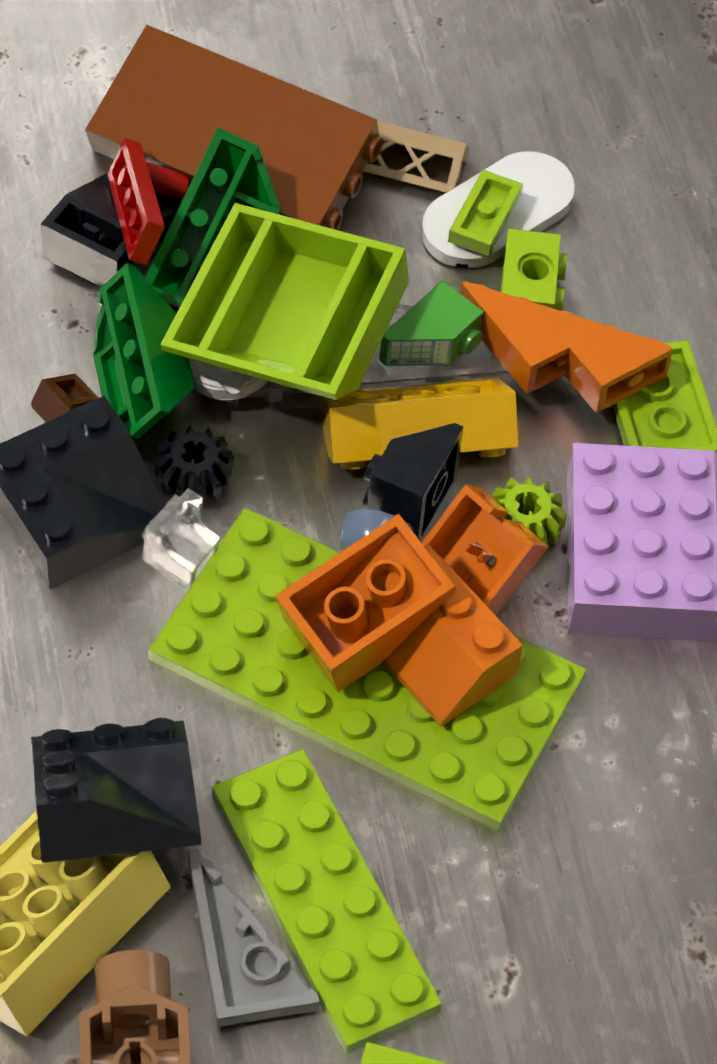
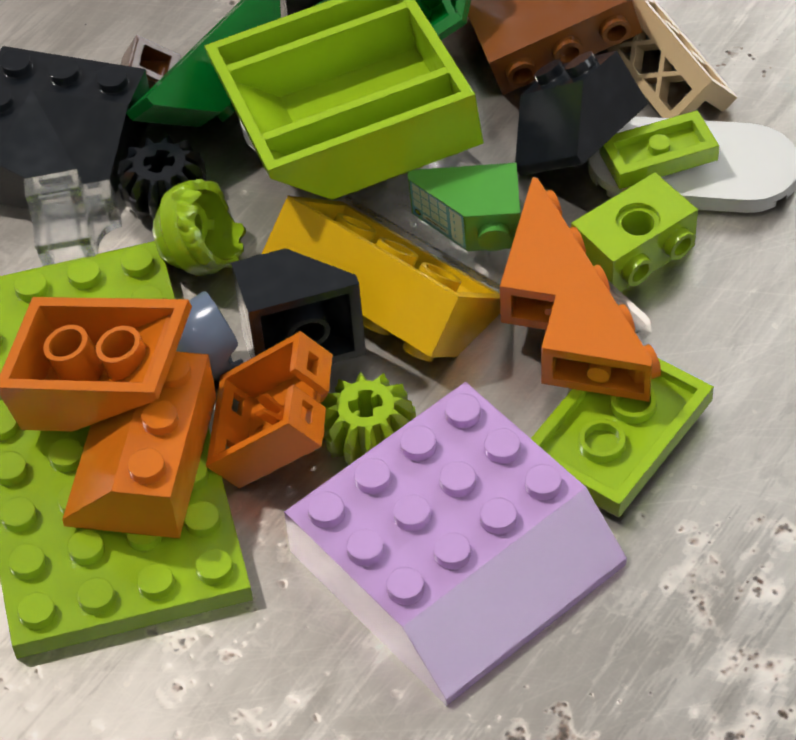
camera: 55 degrees right, 5 degrees down
none -> lime hair [152,179,246,276]
none -> black slope [515,51,649,176]

